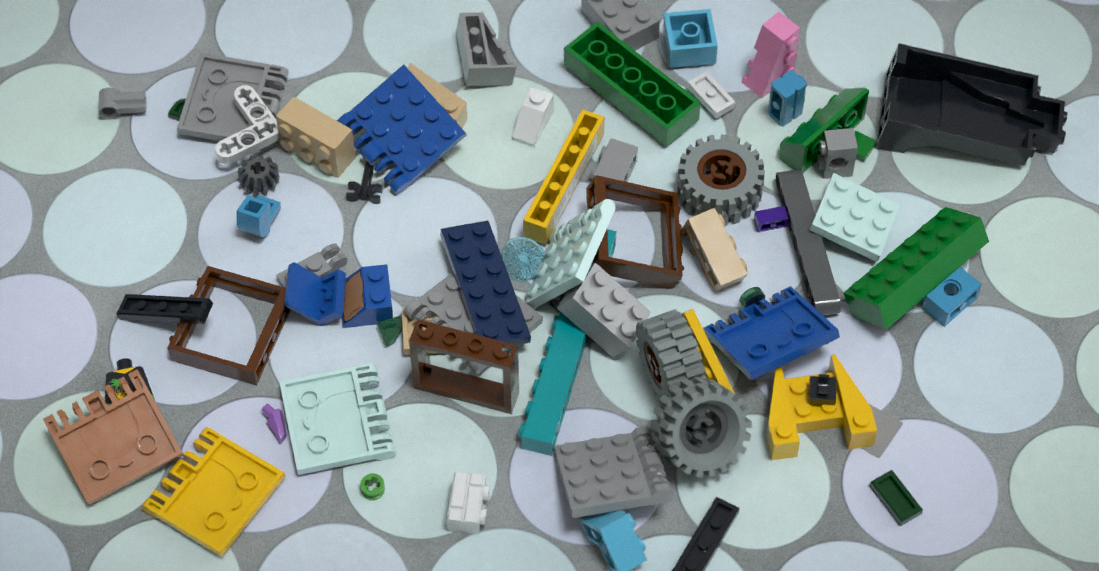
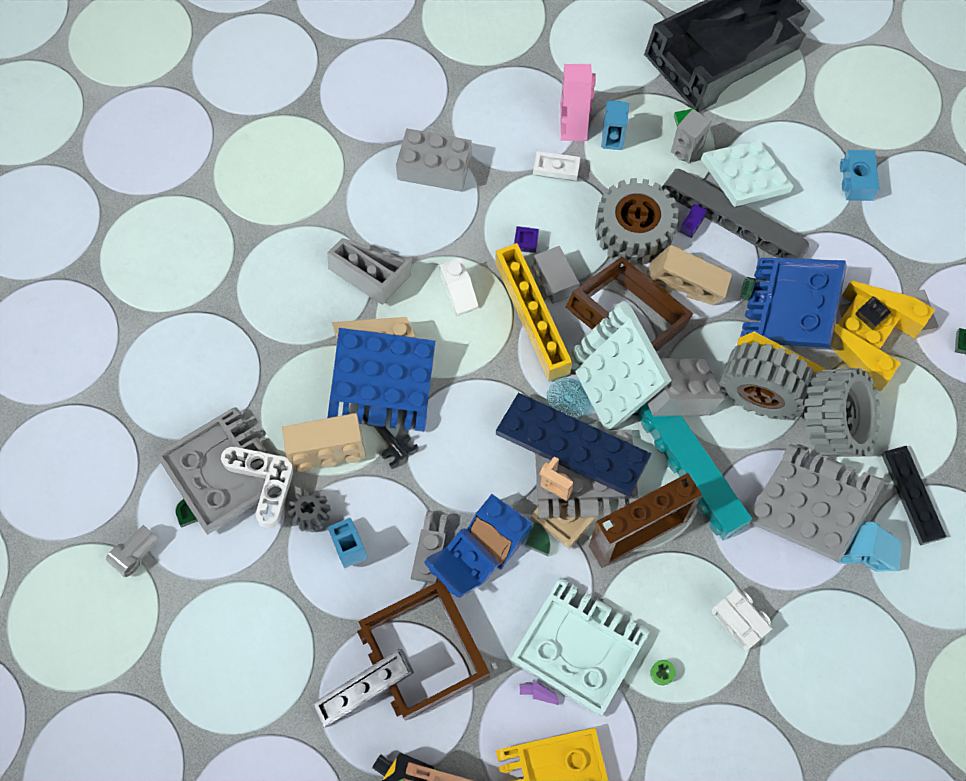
camera: 45 degrees left, 10 degrees up
green brick [564,21,701,147] -> none
medium azure brick [663,9,718,68] -> none
green slope [779,88,869,173] -> none
green brick [843,207,989,329] -> none
none -> dark purple plate [514,226,539,253]
none -> light nougat bracket [539,457,573,501]

